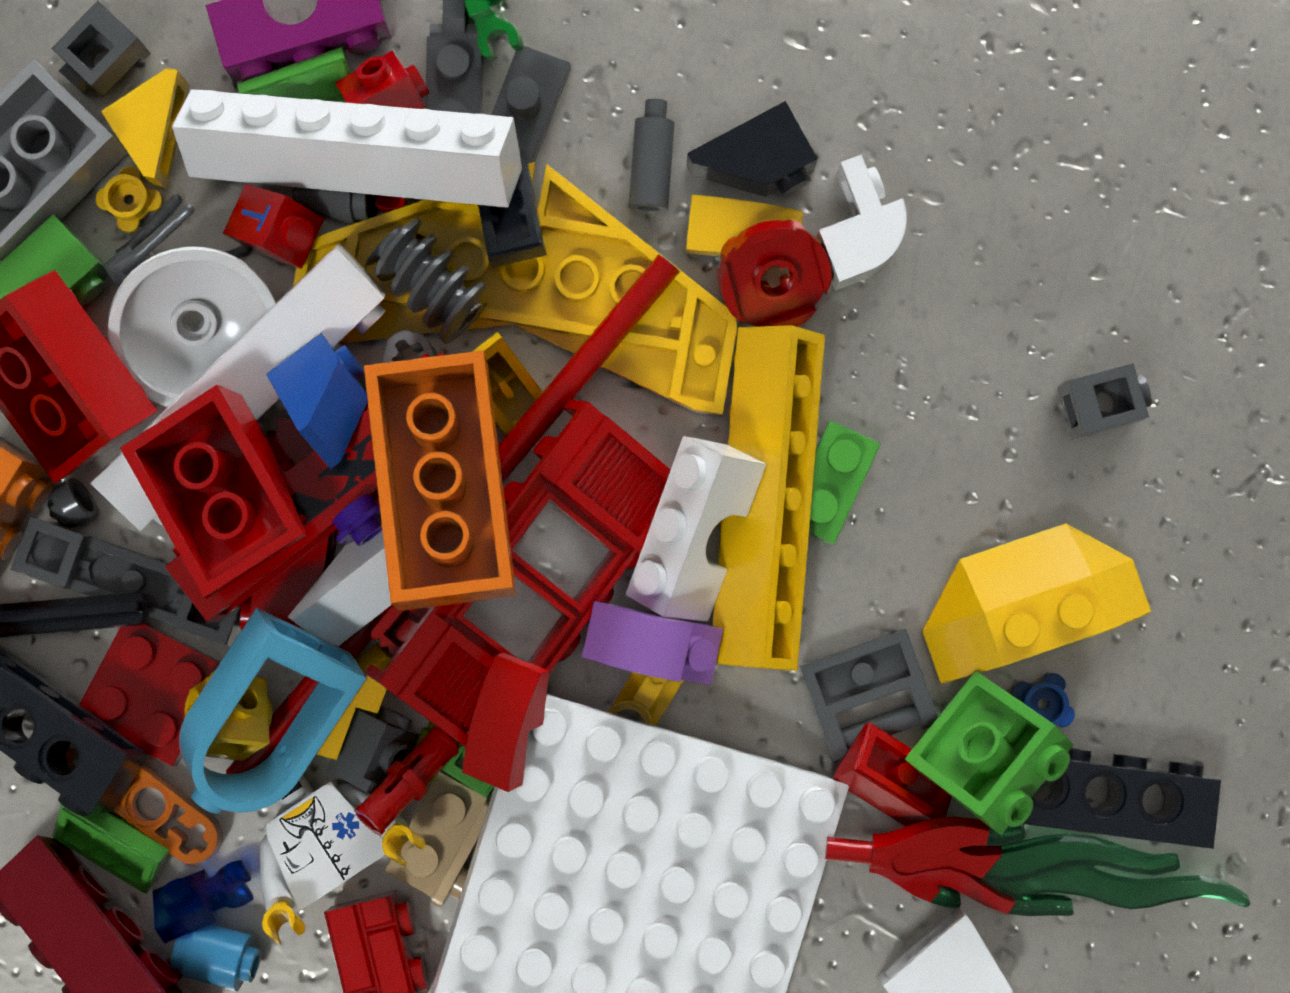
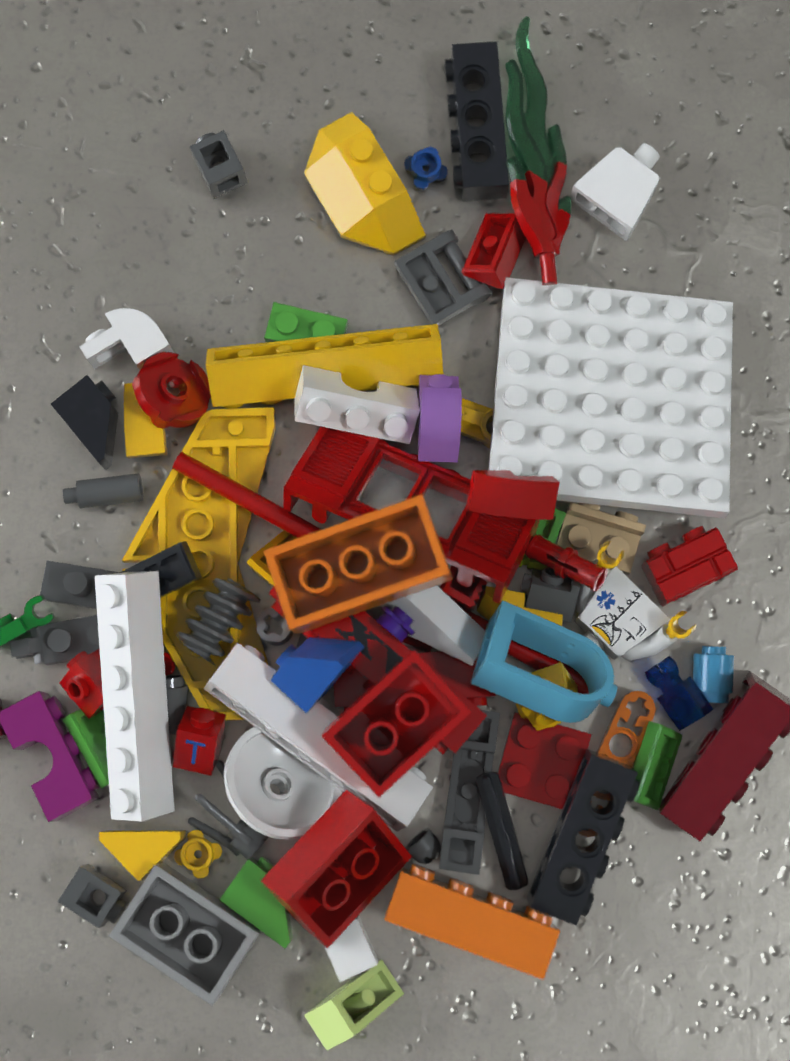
camera: 100 degrees left, 5 degrees down
bright green plate [905,671,1074,835] -> none

